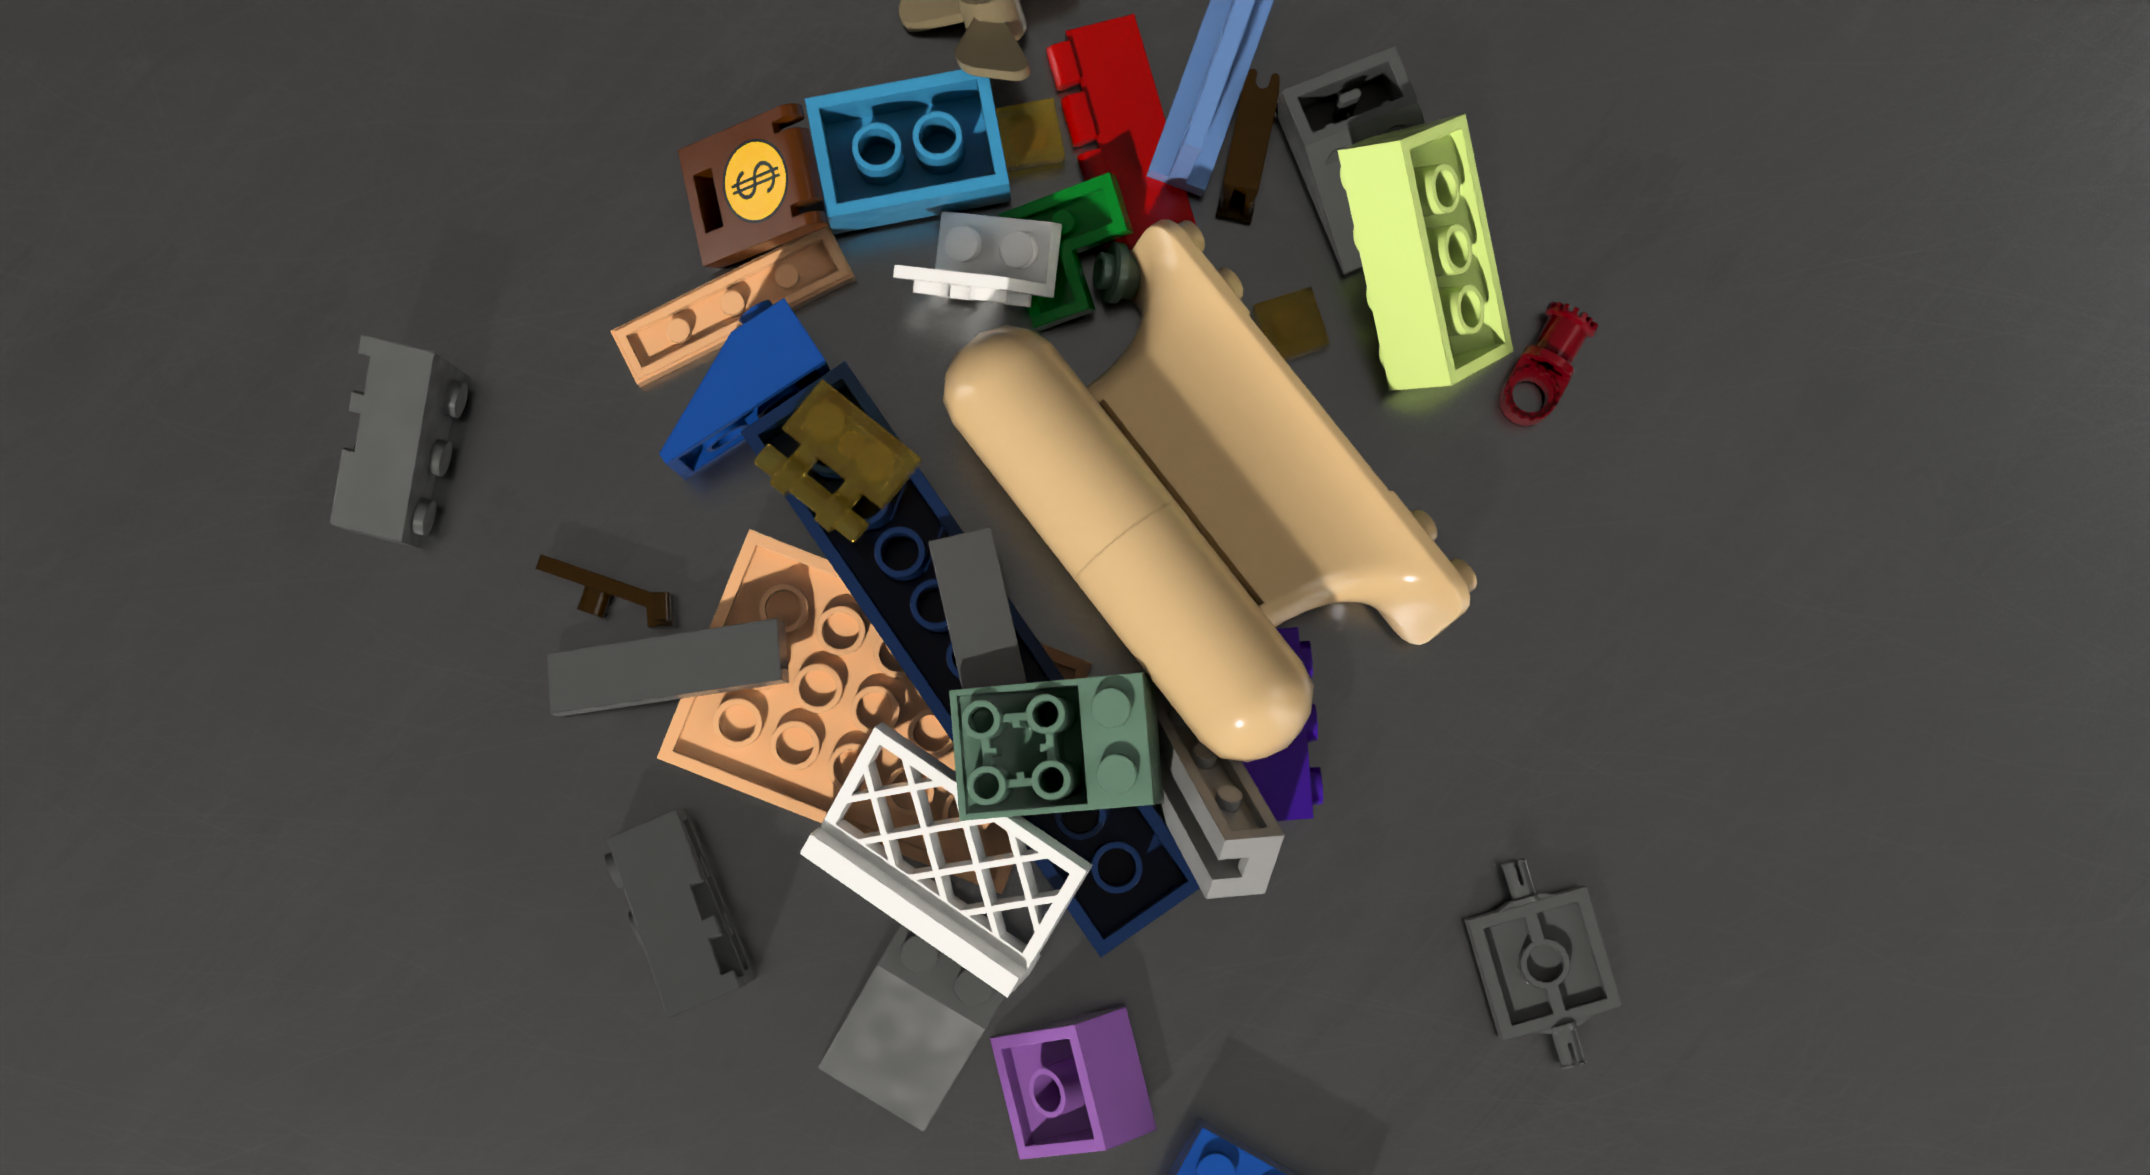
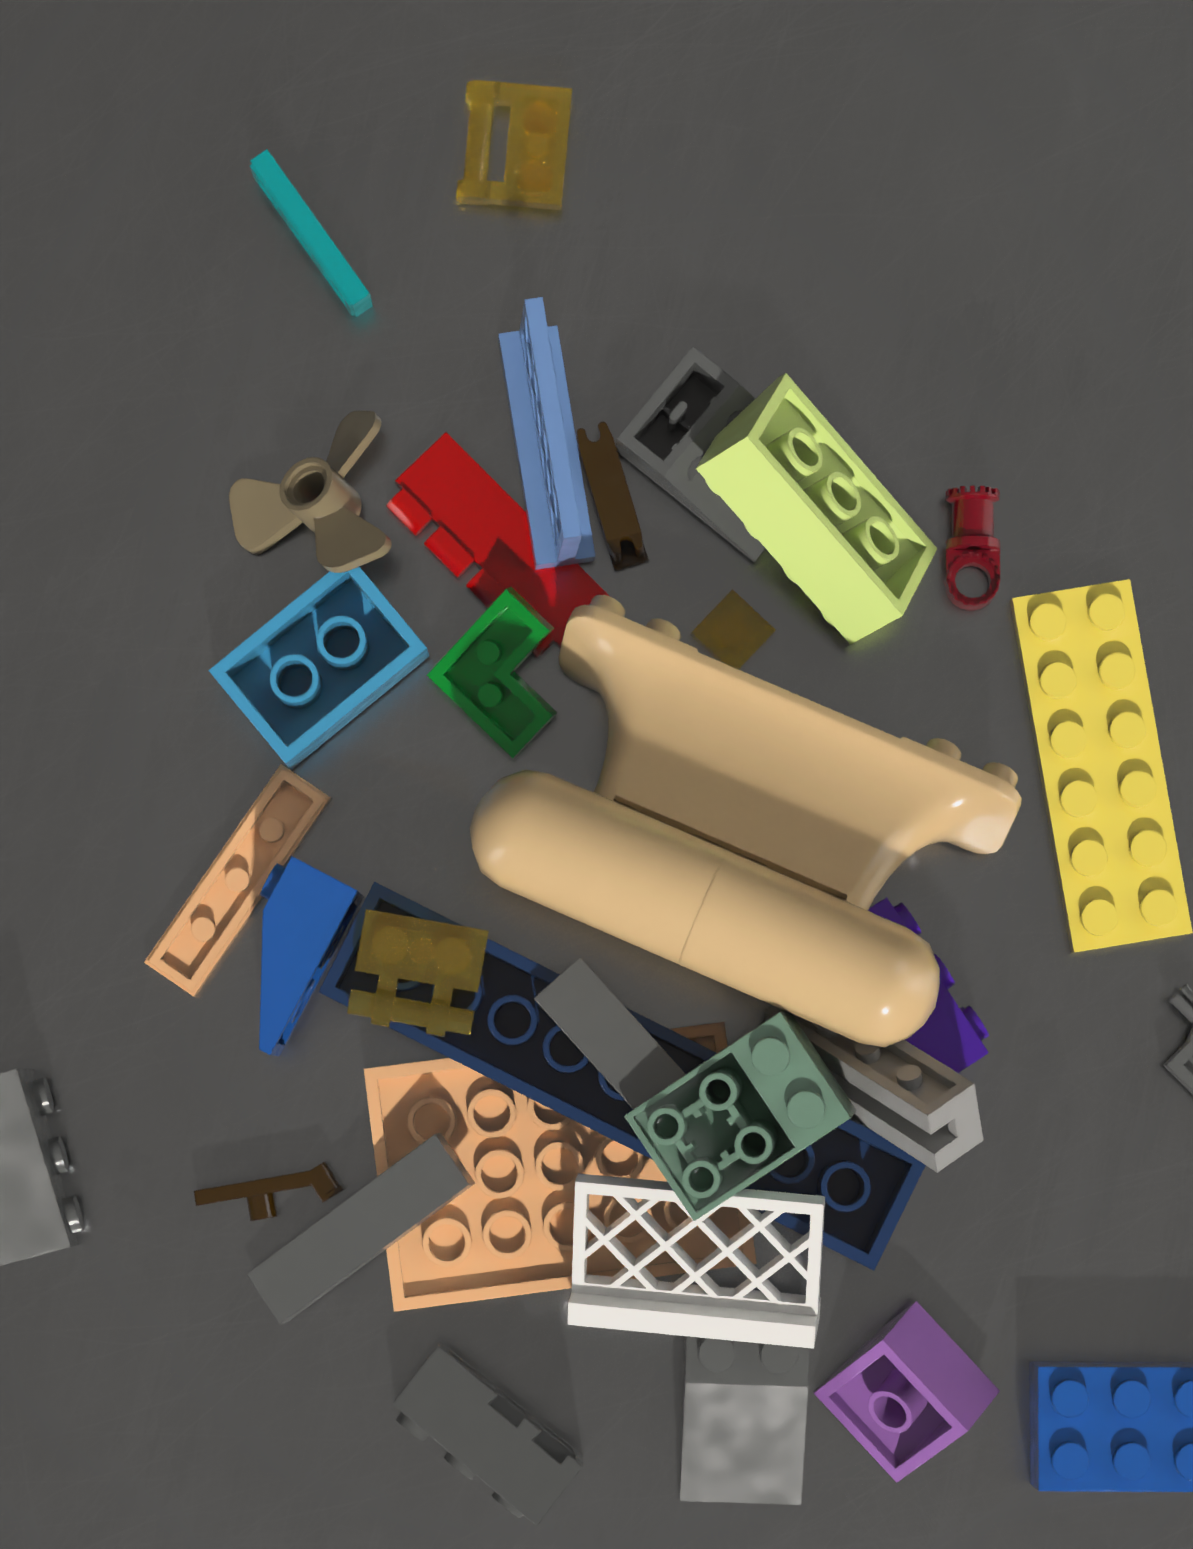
camera: 30 degrees left, 0 degrees up
reddish brown container [678,103,828,268] -> none
white bracket [893,211,1062,307] -> none
clear yellow plate [995,98,1065,173] -> none
sand green plate [1093,241,1140,303] -> none
none -> light yellow plate [1010,579,1193,953]

